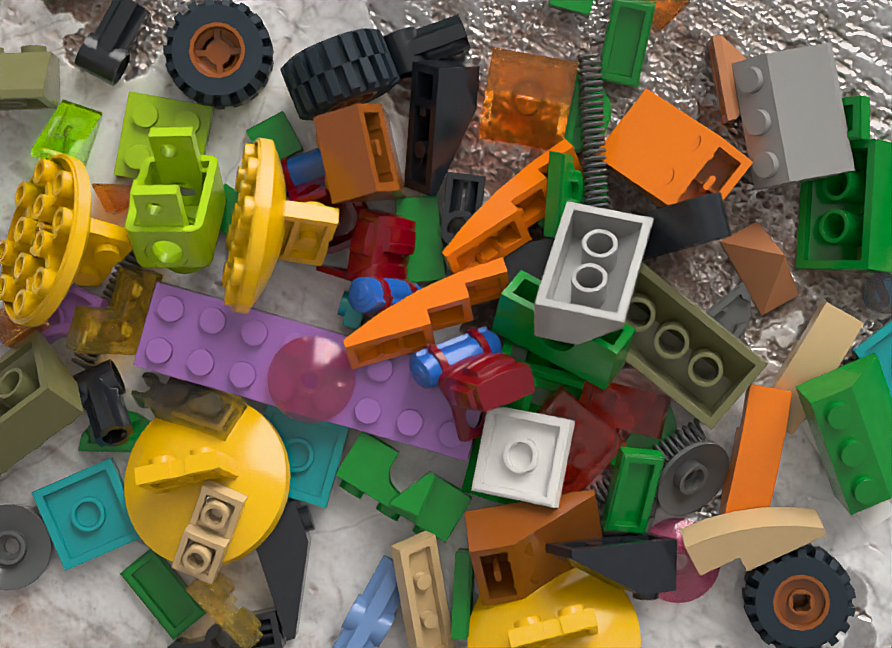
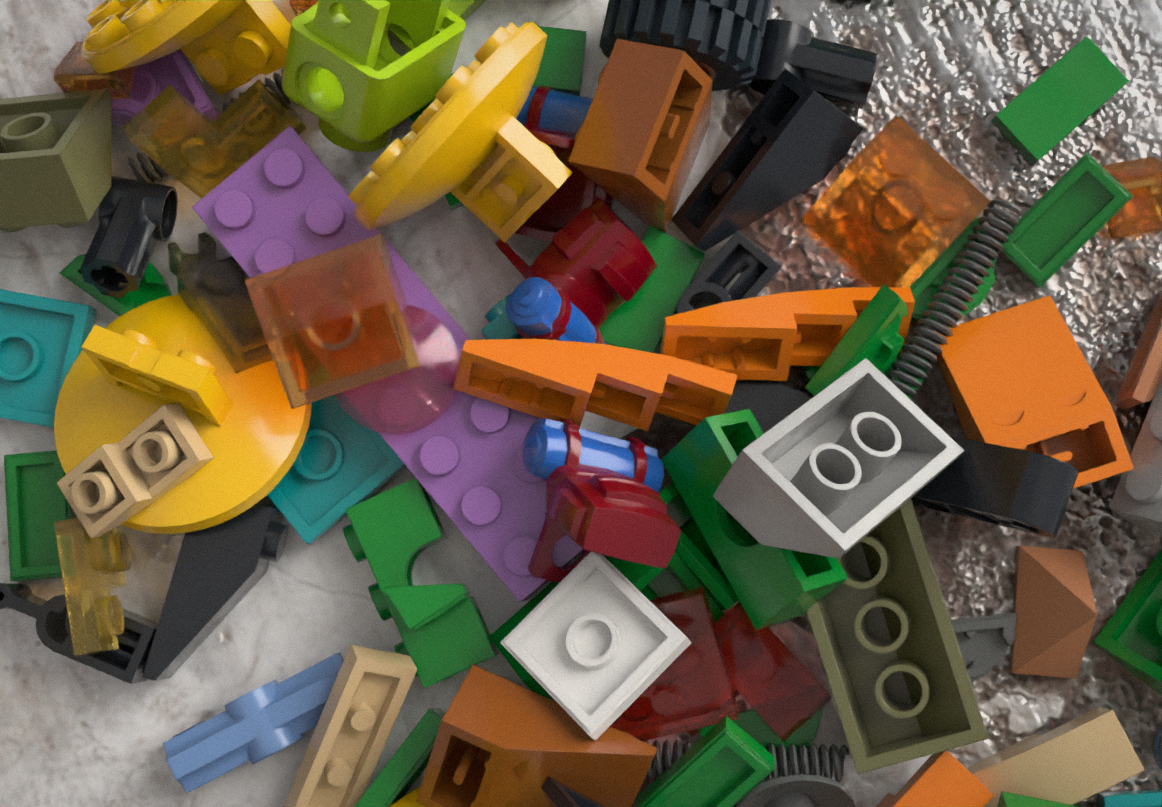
camera: 35 degrees right, 5 degrees down
none -> clear orange slope [244,233,421,409]

